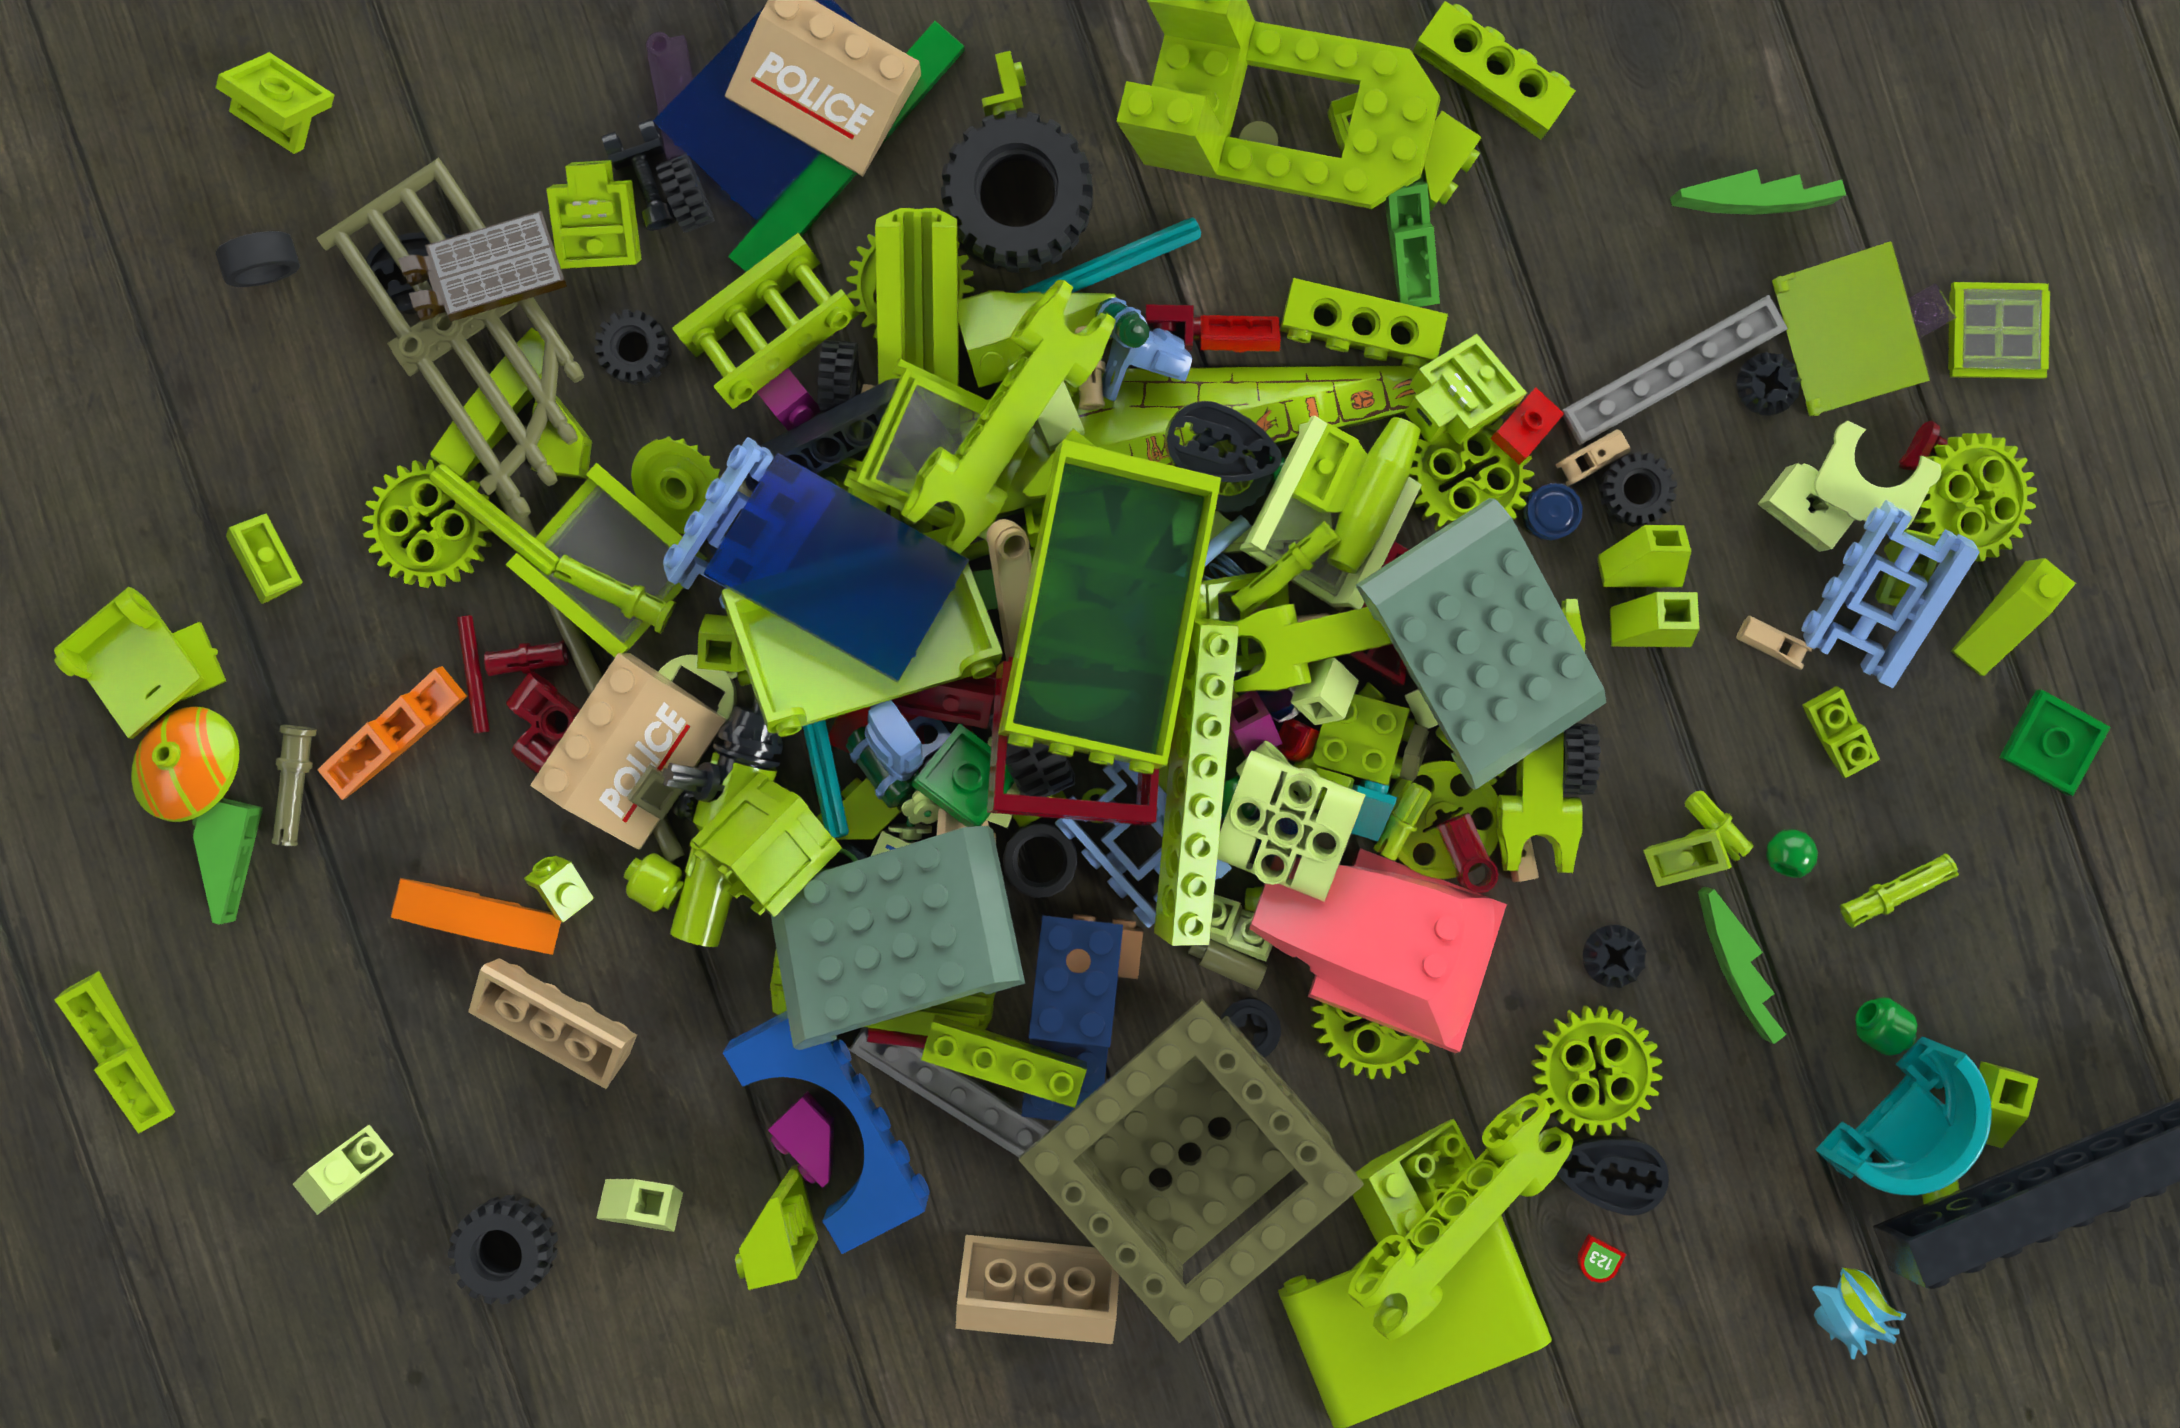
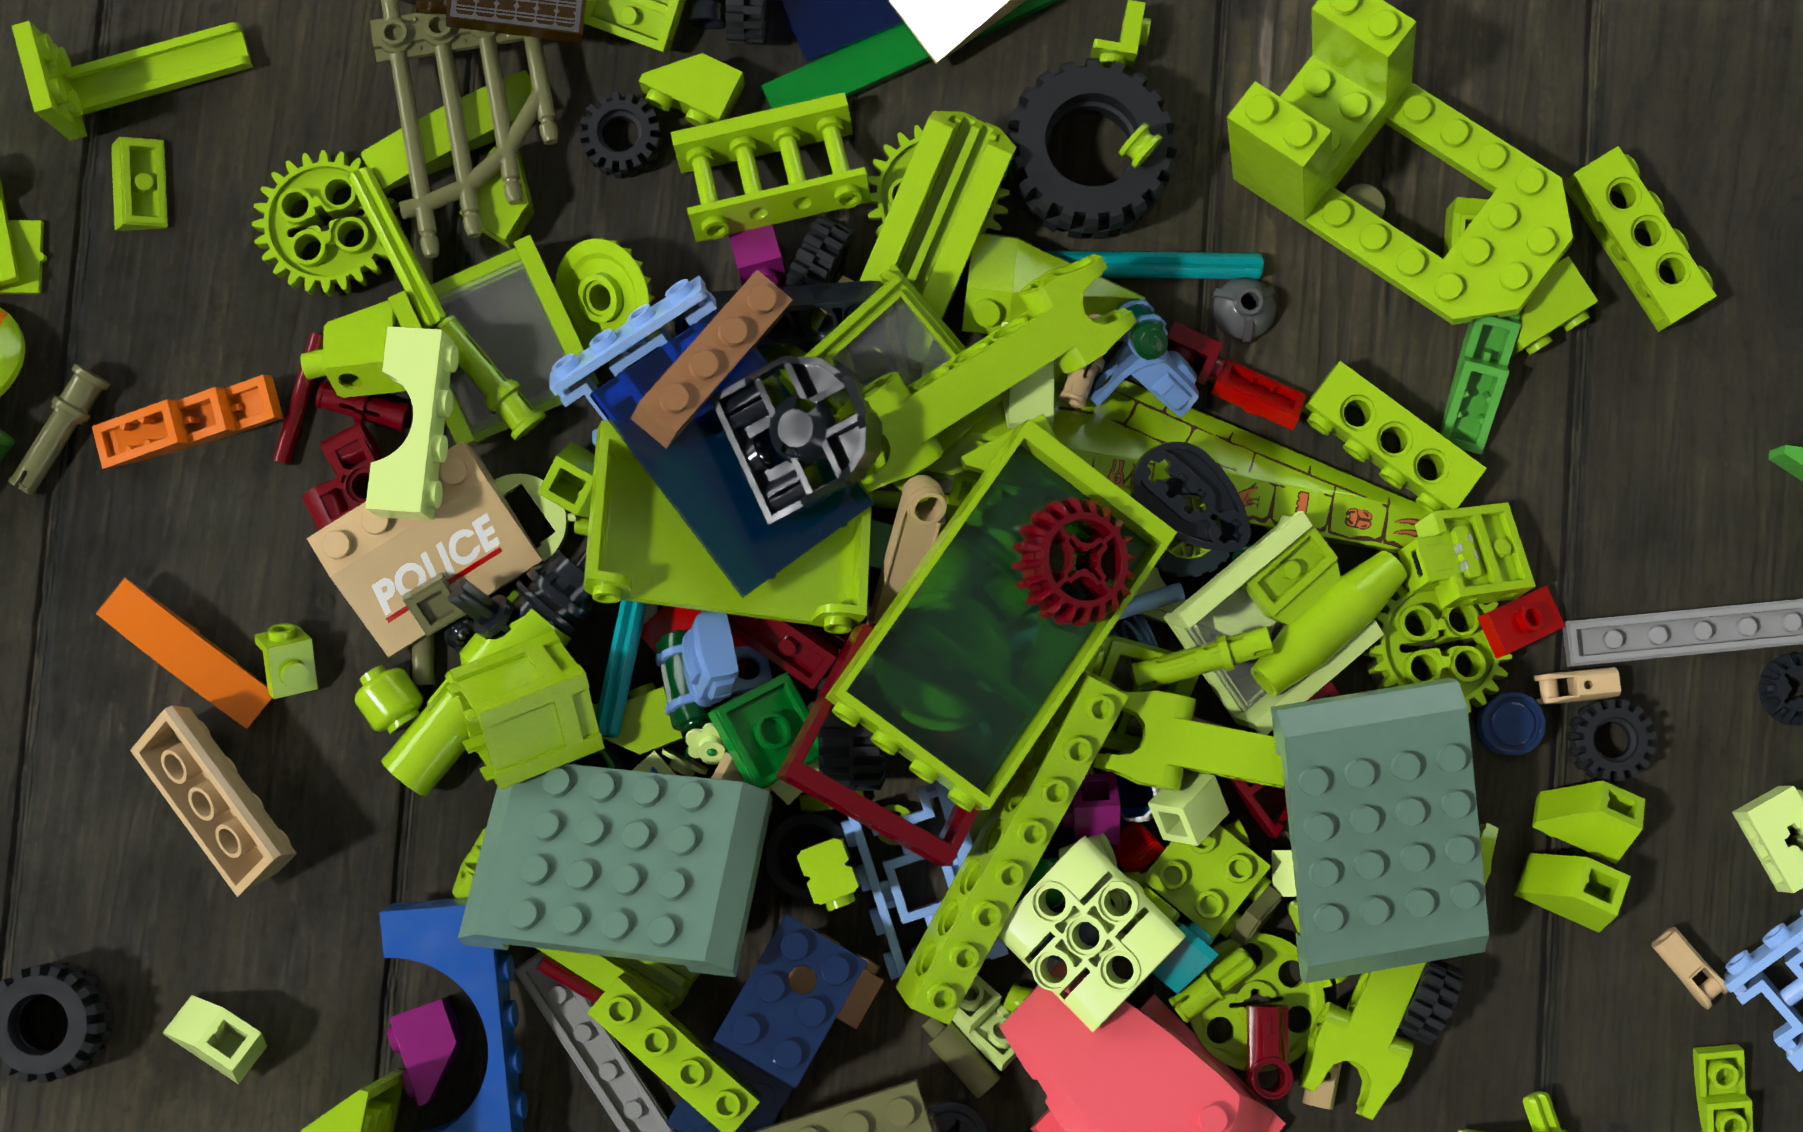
camera: 25 degrees right, 5 degrees down
none -> lime bracket [12,21,253,141]
none -> lime torso [300,300,406,398]
none -> yellowish green arch [365,326,459,521]
none -> medium nougat arch [630,270,793,449]
none -> lime slope [639,53,745,126]
none -> black connector [709,356,882,525]
none -> lime brick [797,836,860,911]
none -> dark red gear [1011,497,1138,627]
none -> lime bush [1118,122,1163,169]
none -> dark grey piece [1212,277,1276,344]

